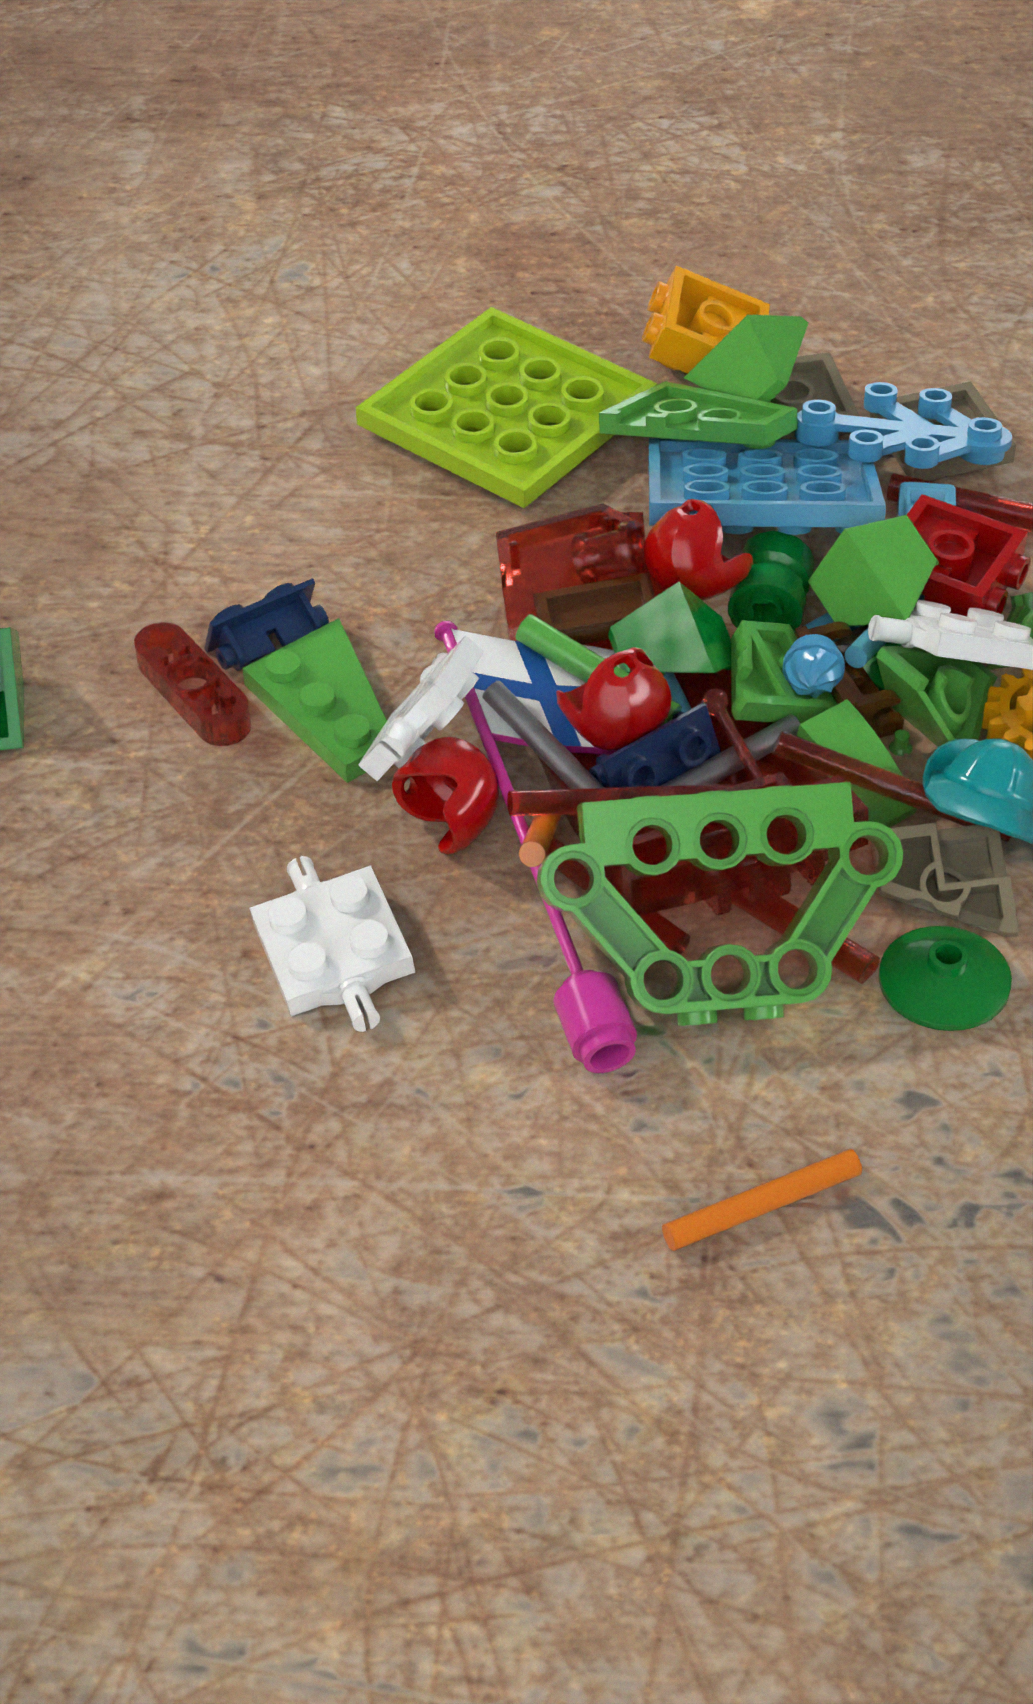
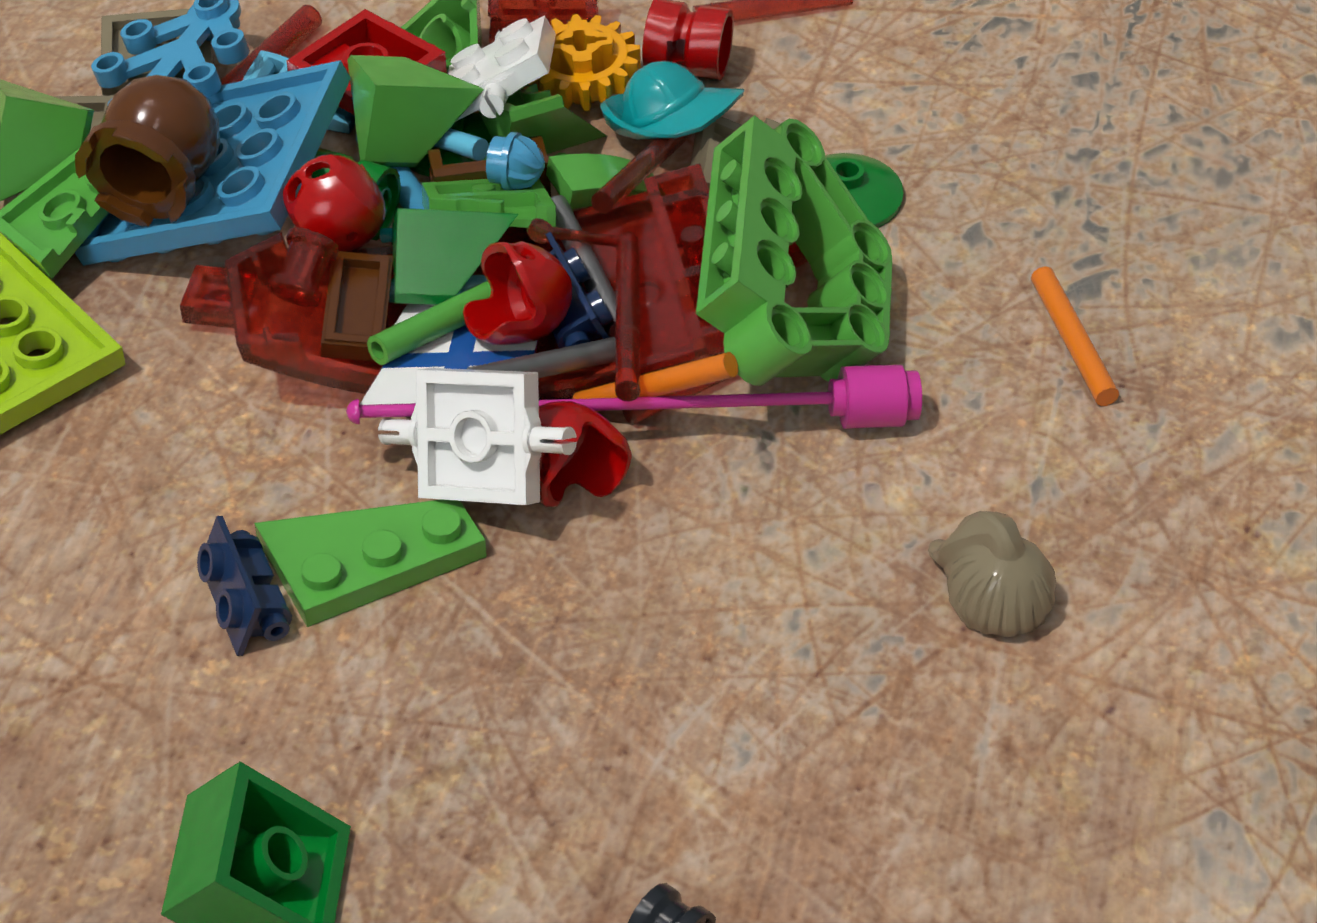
camera: 80 degrees left, 0 degrees up
clear red beam [134,622,251,746] -> none
white plate [249,856,415,1032] -> none
none -> reddish brown tile [75,75,220,226]
none -> dark tan hair [928,511,1056,637]

